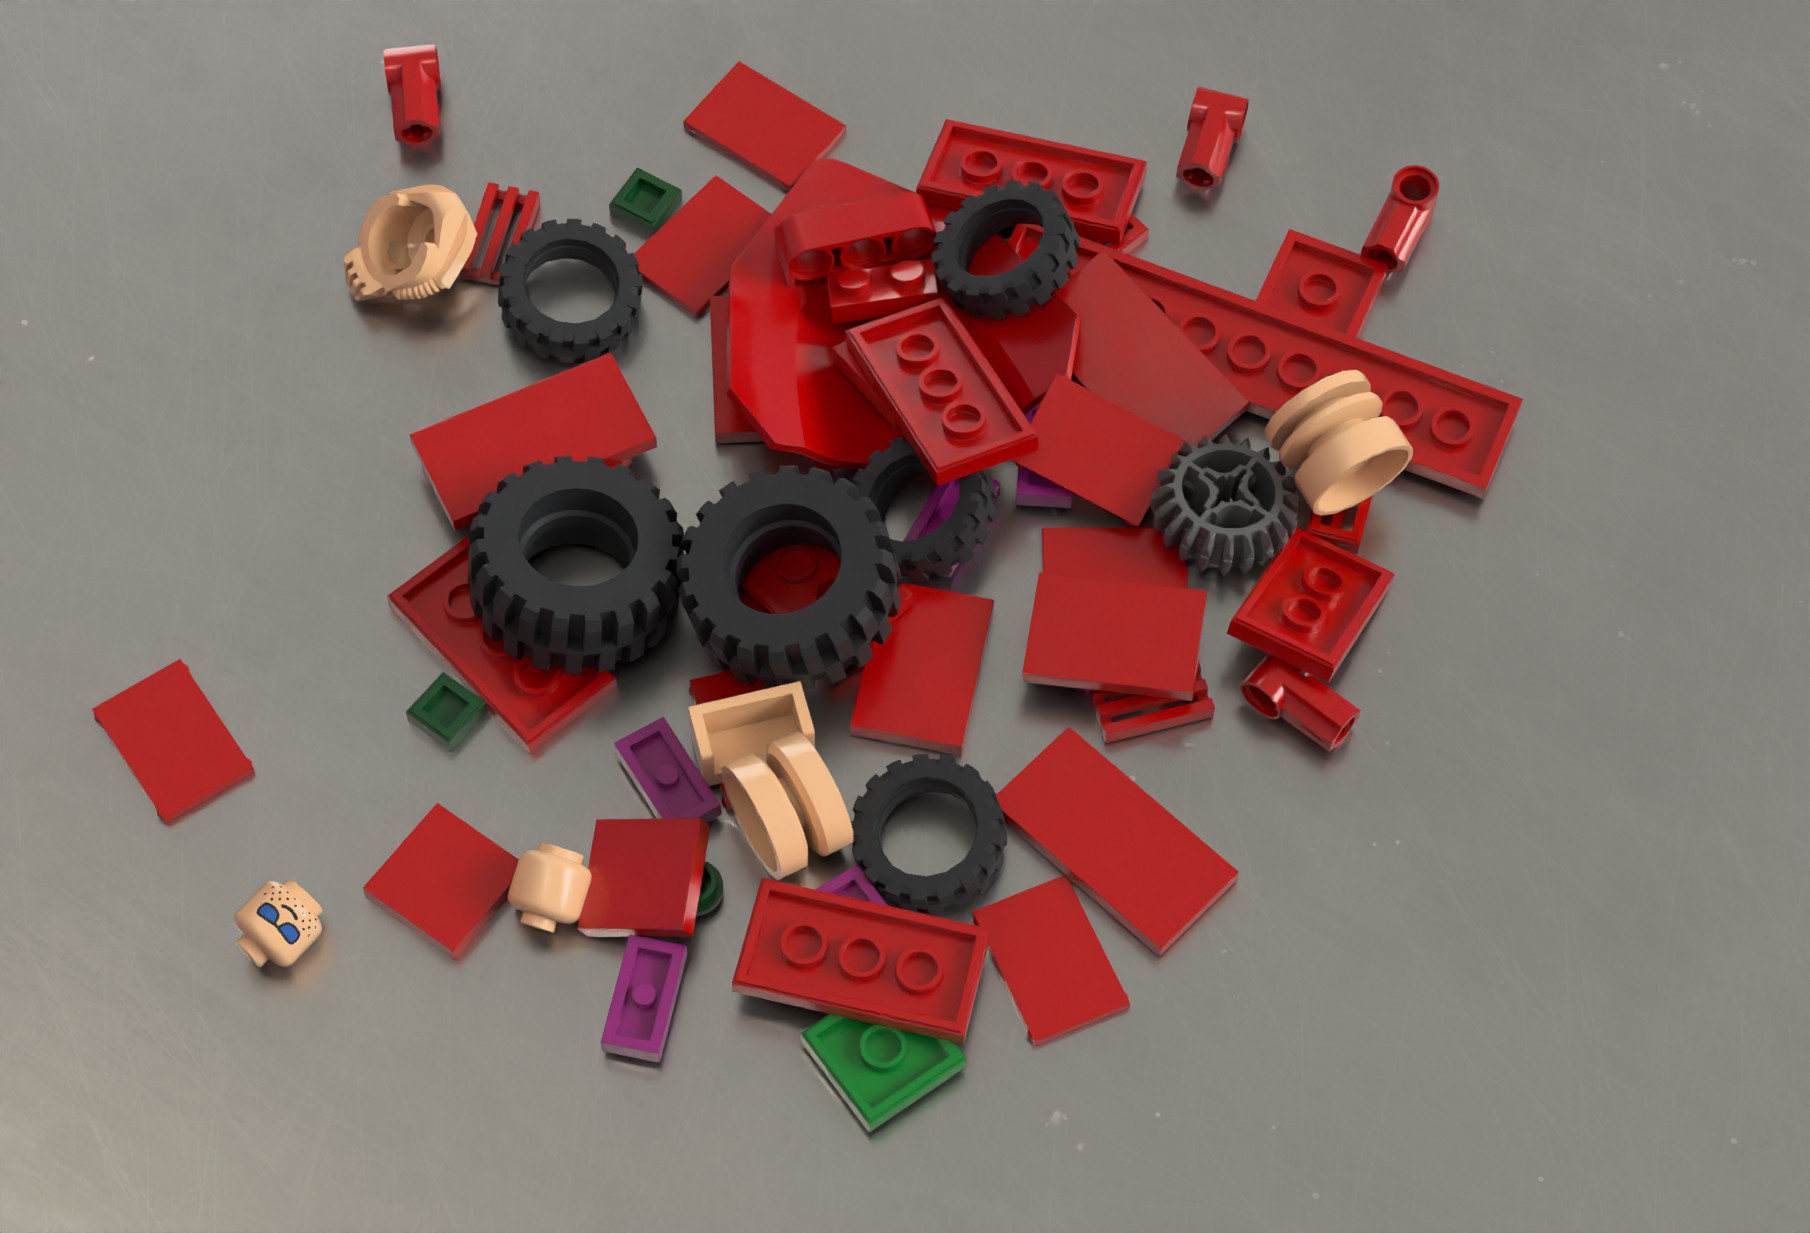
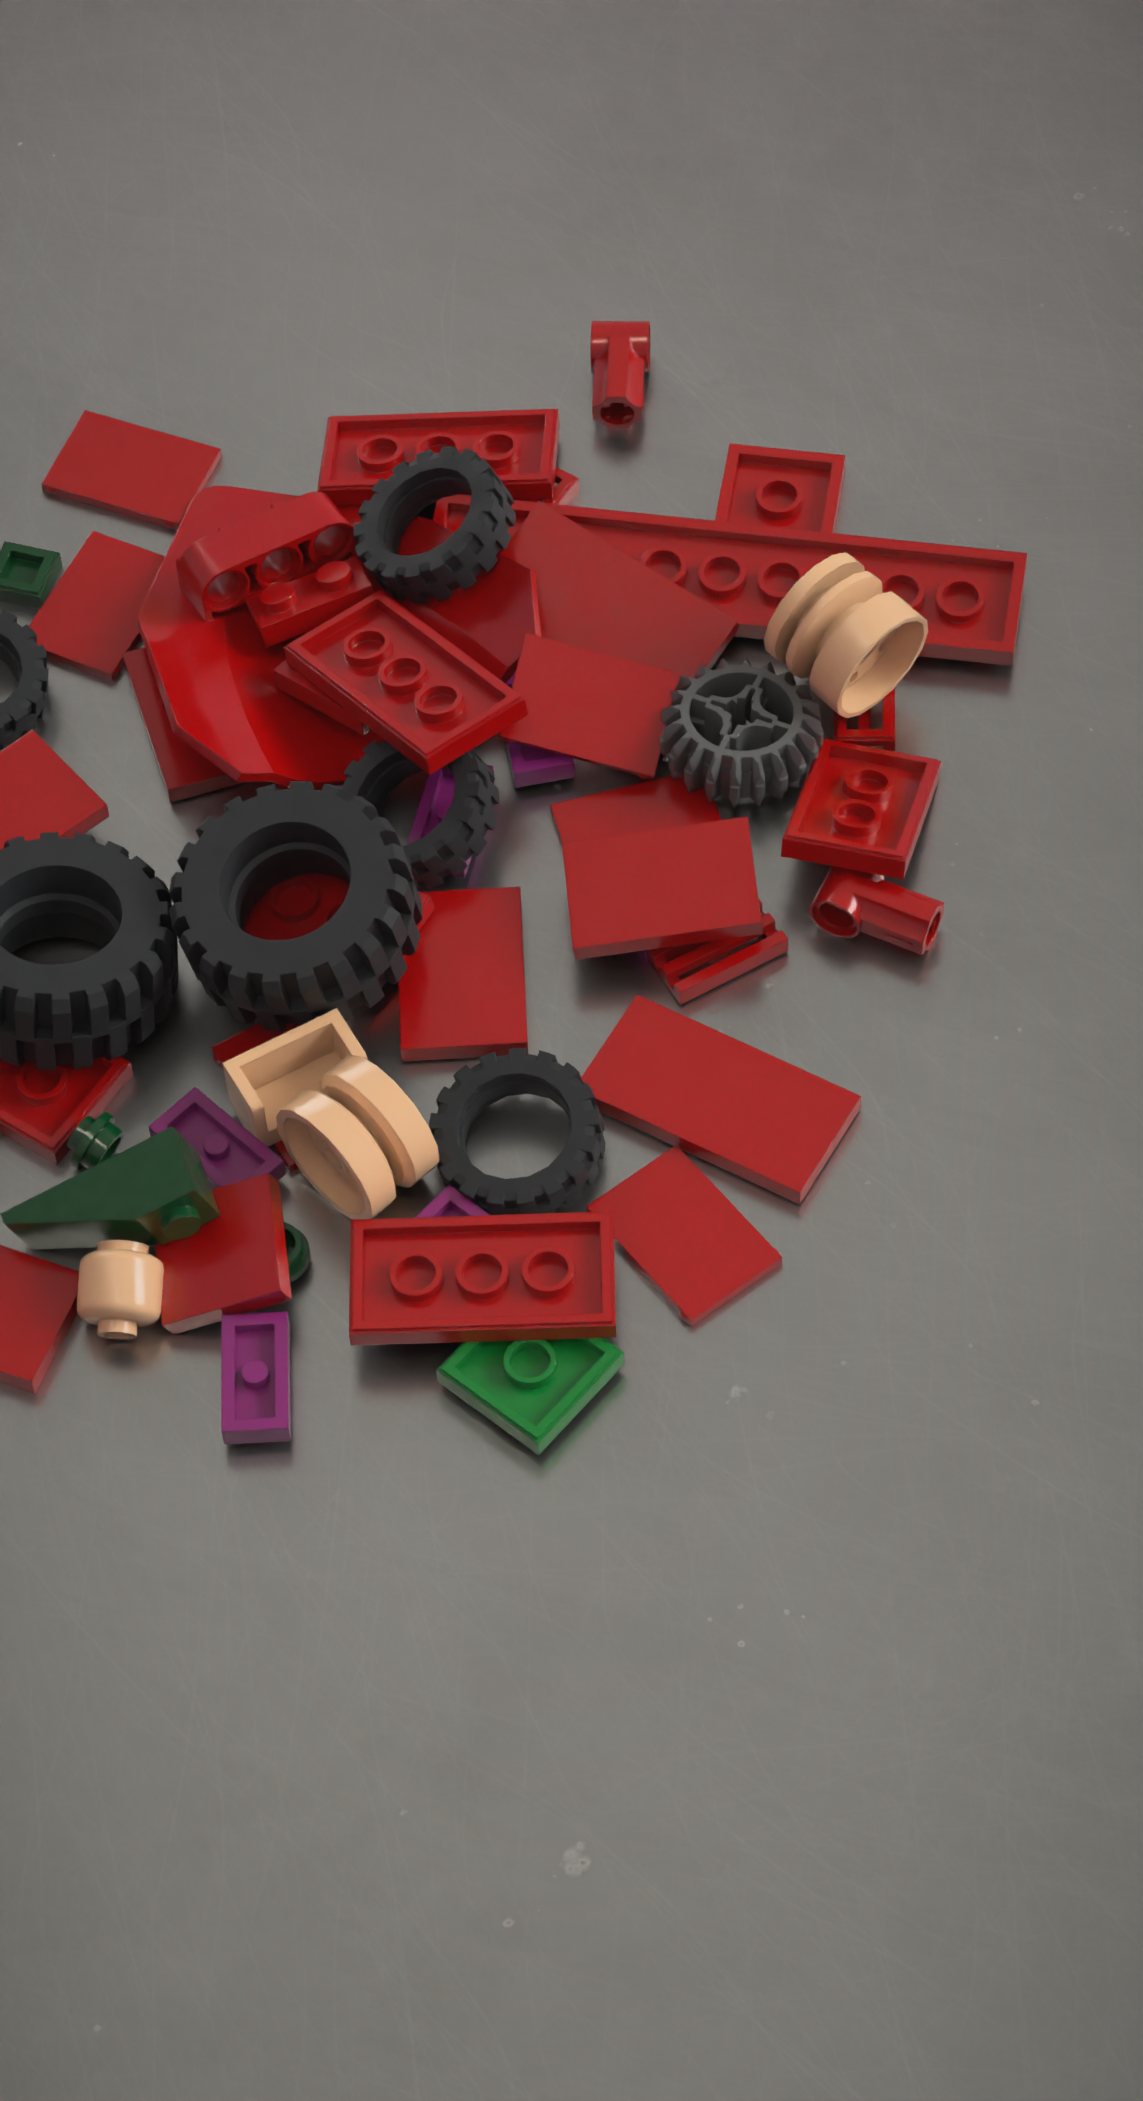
camera: 10 degrees left, 5 degrees down
red piece [1361,165,1440,275] -> none
none -> dark green slope [0,1126,221,1249]
none -> dark green plate [67,1112,125,1170]

